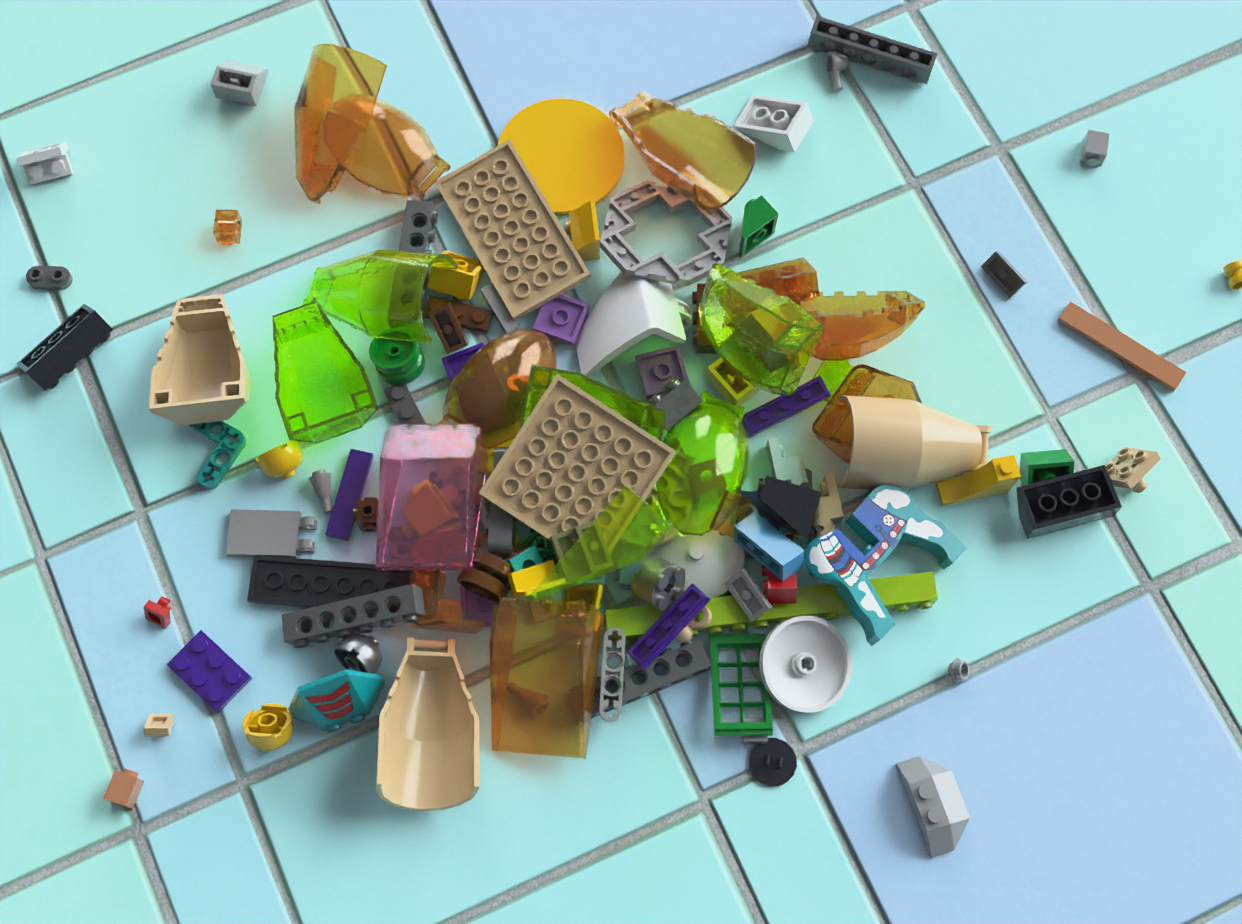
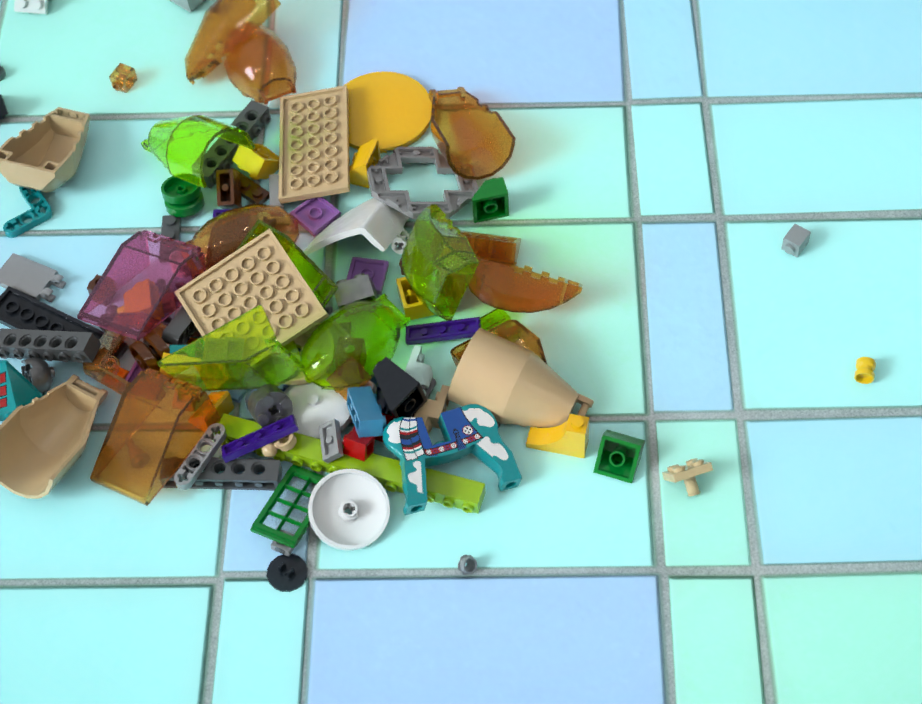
camera: 30 degrees right, 15 degrees down
yellow cylinder [255,438,303,480] -> none
clear neon green windscreen [272,301,379,443] -> none
light grey cone [308,470,332,513] -> none
dark purple tile [325,449,374,541] -> none
white slope [734,95,814,152] -> none
dark grey brick [807,16,938,84] -> none
light grey bar [826,52,848,92] -> none
light grey wedge [895,756,970,858] -> none
dark grey plate [980,250,1028,298] -> none
black slope [1016,465,1122,539] -> none
nougat tile [1057,301,1187,392] -> none

